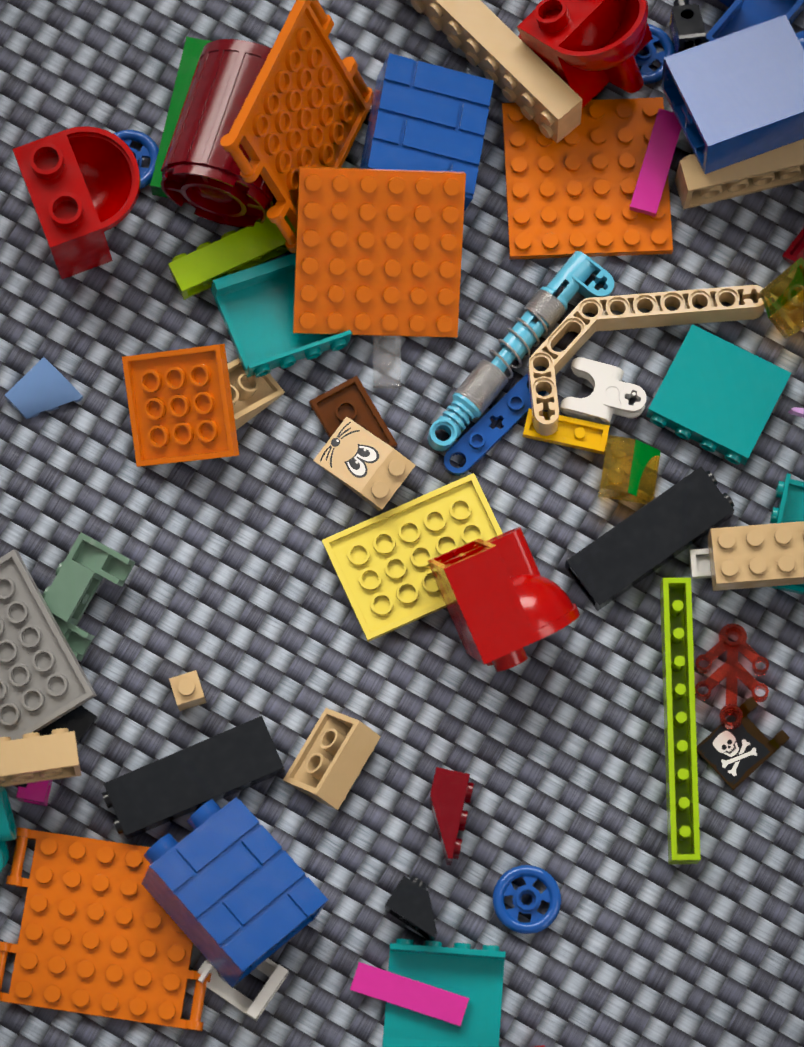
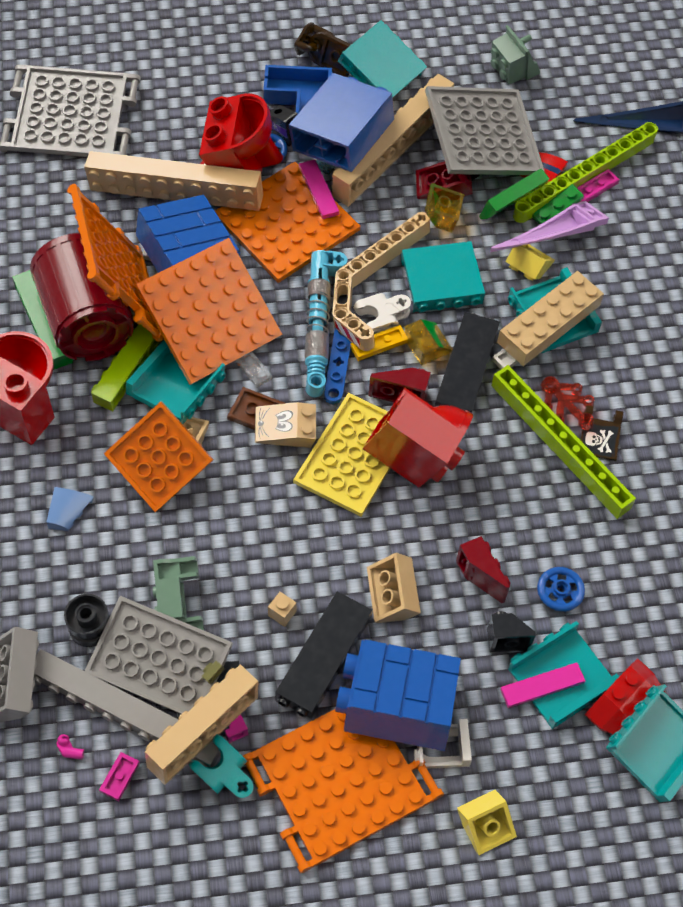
camera: 40 degrees left, 15 degrees down
none -> olive plate [202,661,225,685]
none -> dark red slope [368,367,431,403]

